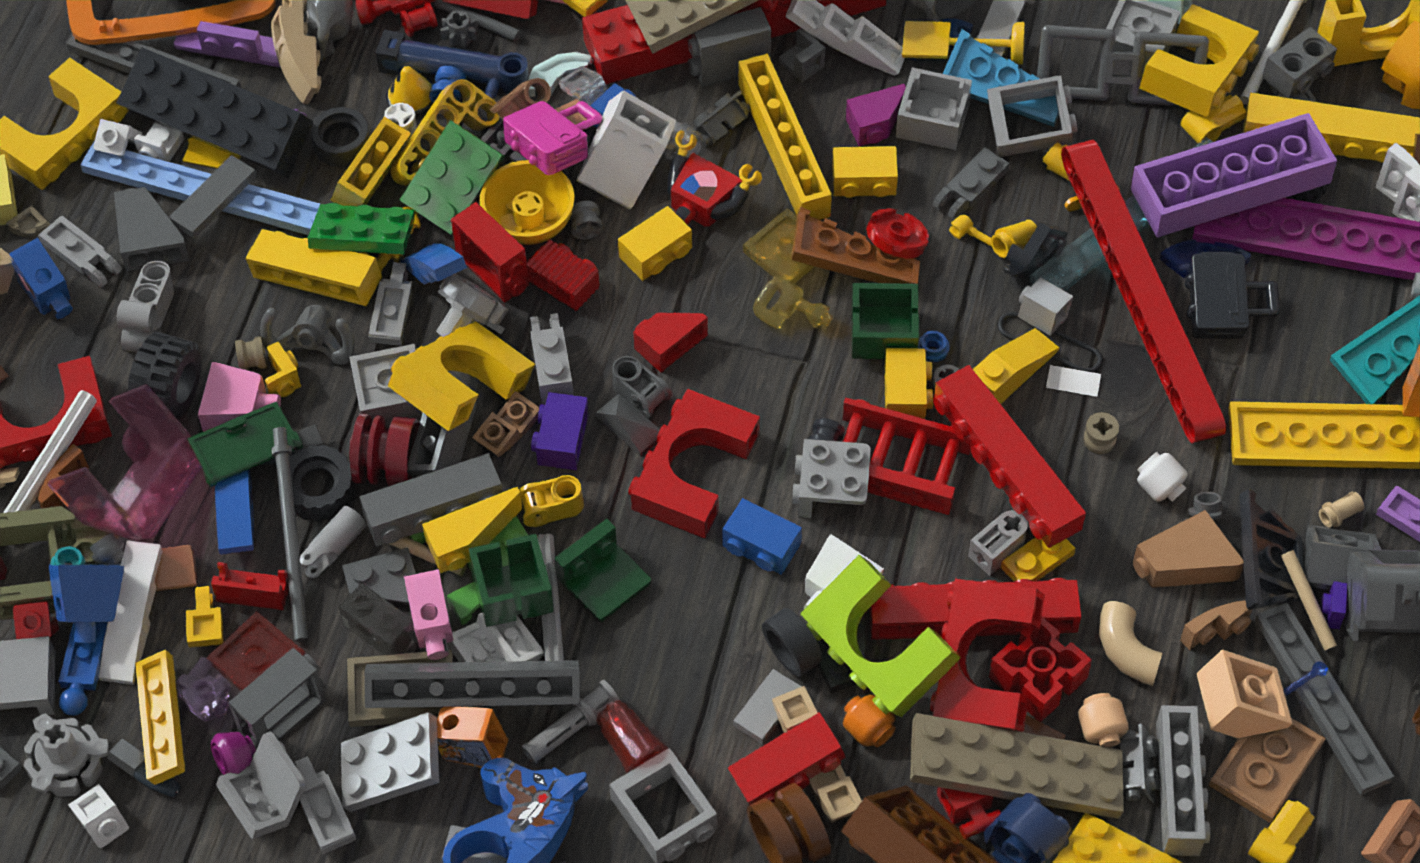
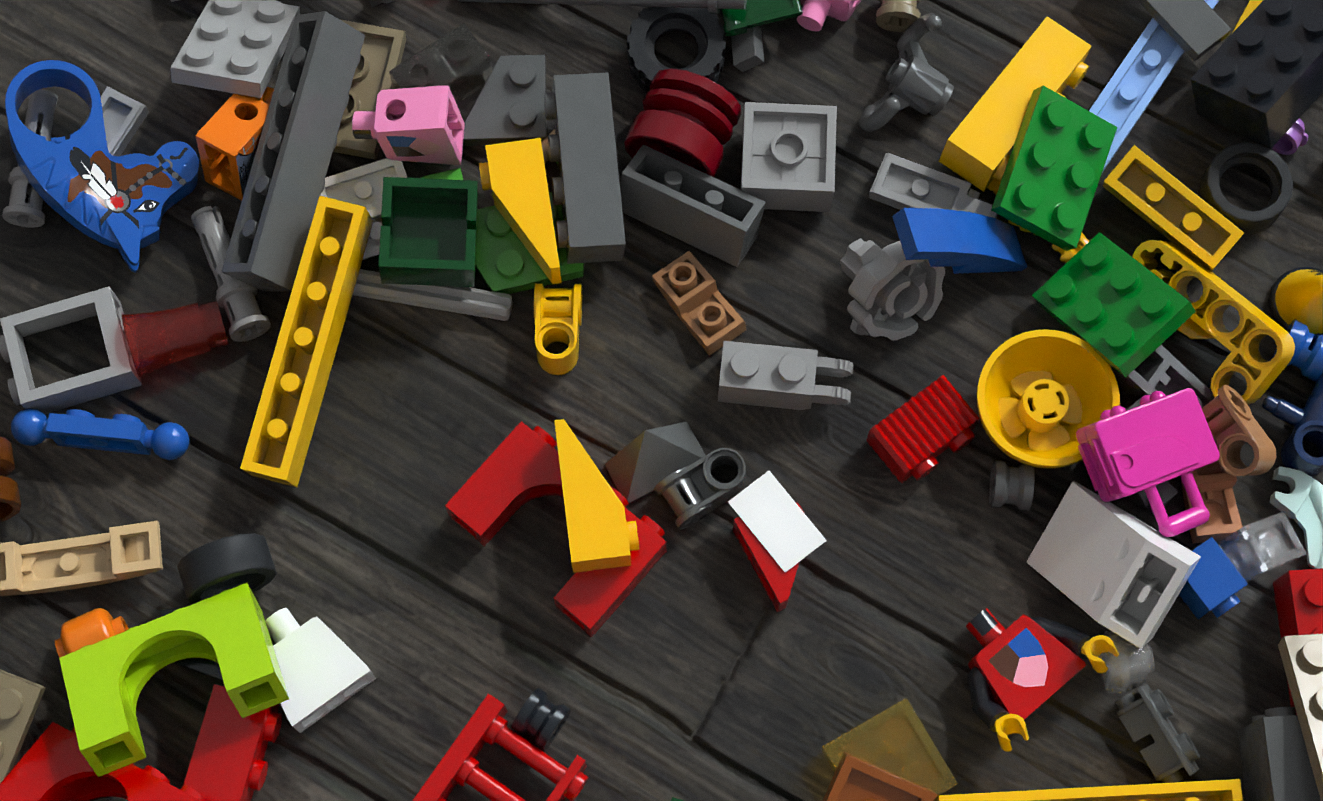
camera: 105 degrees right, 15 degrees up
yellow bracket [265,342,301,397] -> none
light grey piece [299,506,367,578] -> none
white wheel [384,103,417,140] -> none
yellow arch [388,321,535,431] -> none
red window [451,202,529,303] -> none
dark purple brick [531,392,589,470] -> none
dark green bracket [554,519,651,622] -> none
yellow brick [618,206,692,281] -> none
blue brick [722,498,802,575] -> none
red brick [727,712,846,805] -> none
light grey tile [733,669,802,744] -> none
clear yellow piece [753,276,833,330] -> none
light grey bracket [792,439,871,518] -> none
none -> blue plate [11,408,189,460]
none -> yellow brick [240,196,374,487]
none -> yellow slope [554,419,639,573]
none -> white sticker [728,471,827,573]

